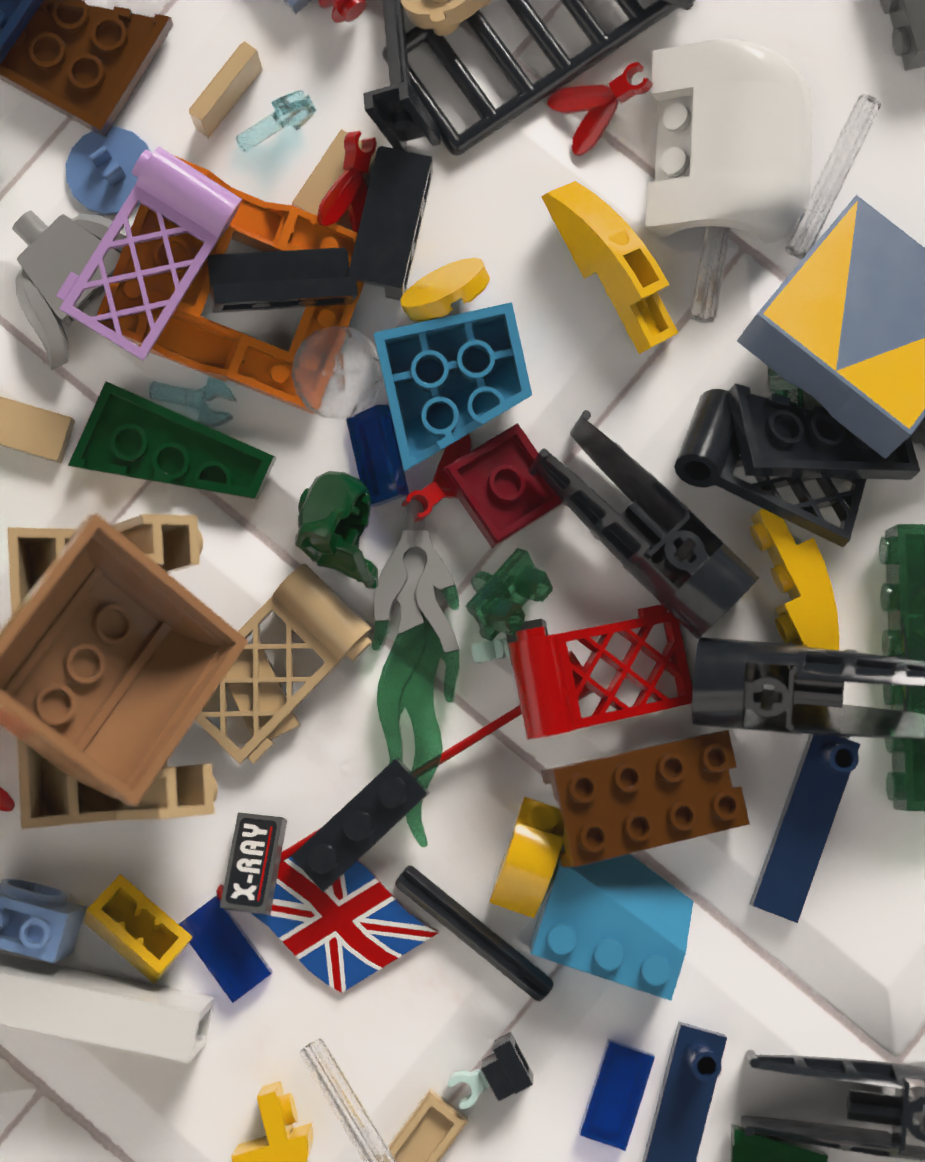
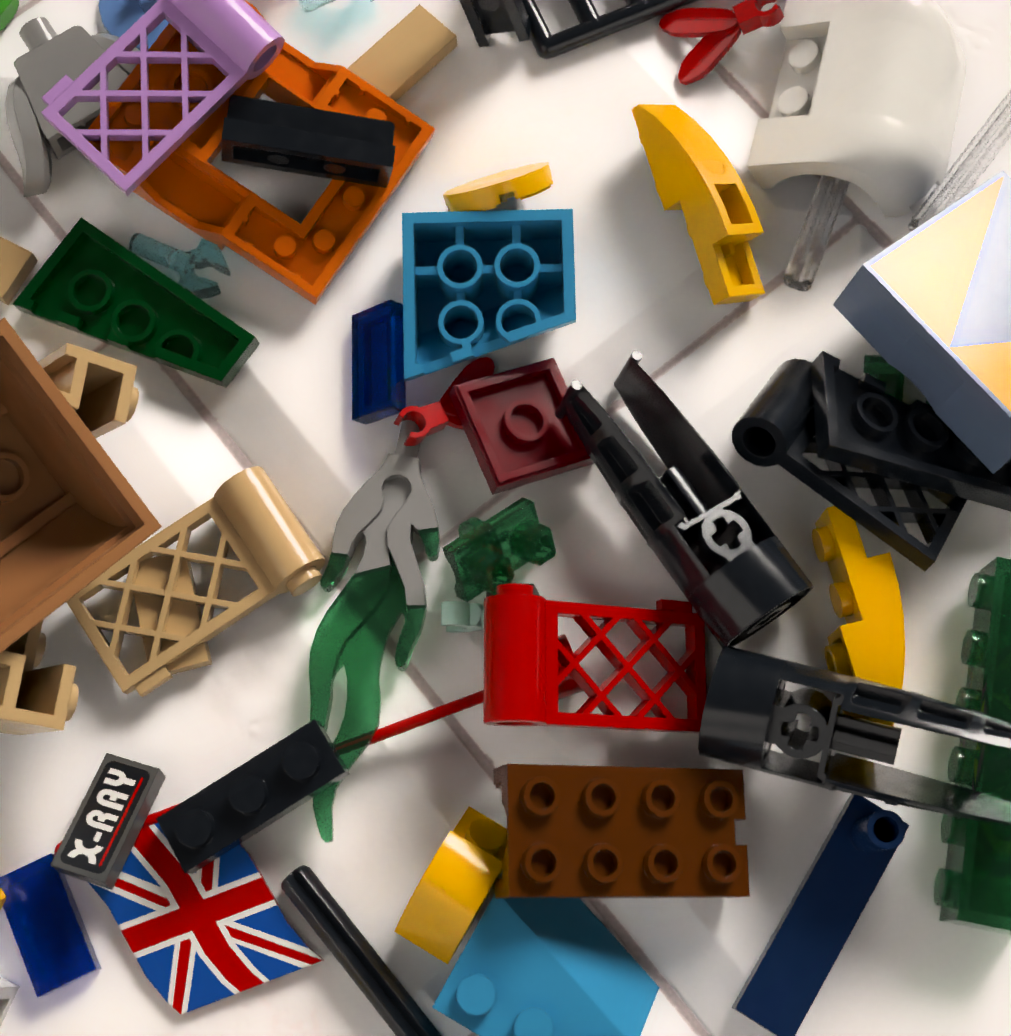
camera: 10 degrees right, 10 degrees down
clear tile [292,326,383,419] -> none
dark green head [295,471,378,589] -> none
red piece [317,130,377,233] -> none
black panel [348,146,433,301] -> none

